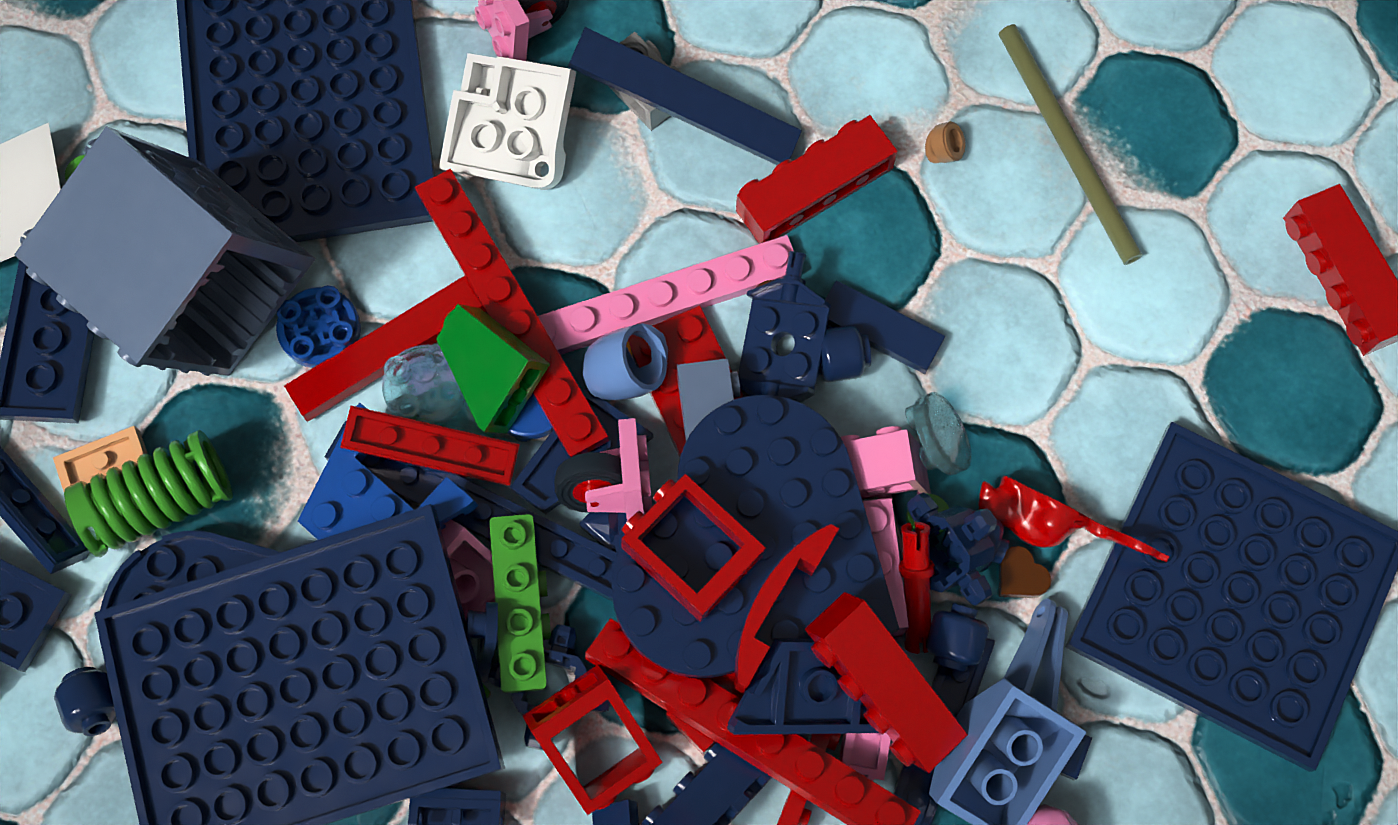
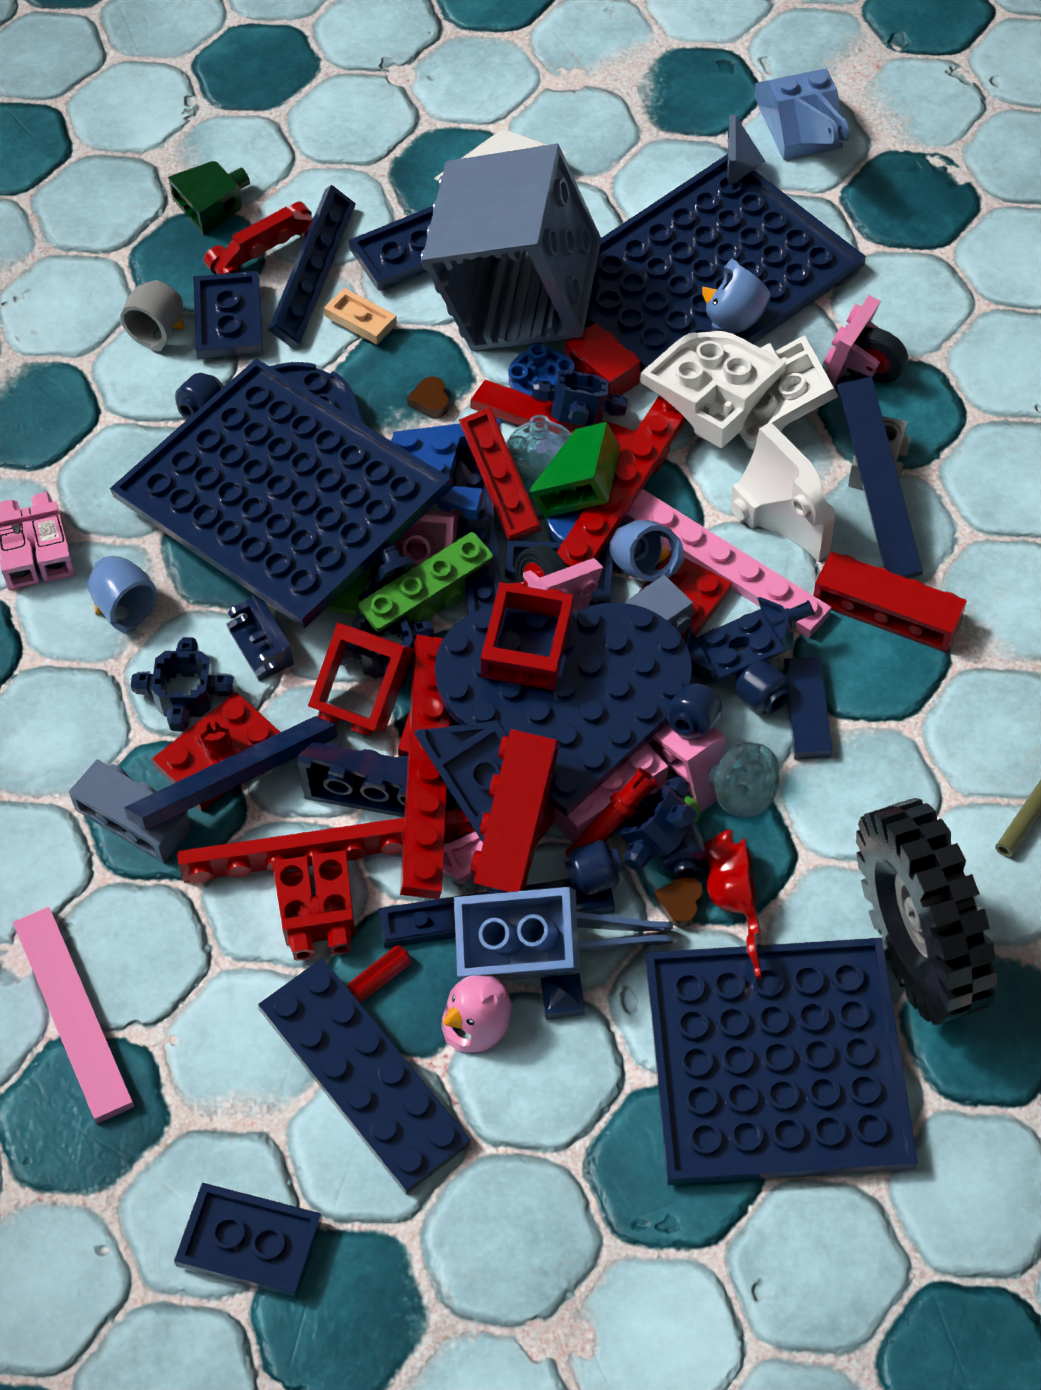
camera: 60 degrees right, 15 degrees down
bright green piece [64,429,233,557] -> none
red slope [735,524,839,693] -> none
medium nougat tile [925,121,965,163] -> none
none -> reddish brown tile [407,376,449,418]
none -> dark blue piece [531,370,628,426]
none -> red brick [566,323,641,396]
none -> white slope [640,331,786,449]
none -> dark blue head [666,683,722,740]
none -> medium blue piece [702,258,771,334]
none -> white slope [730,422,835,562]
none -> black wheel [856,798,997,1025]

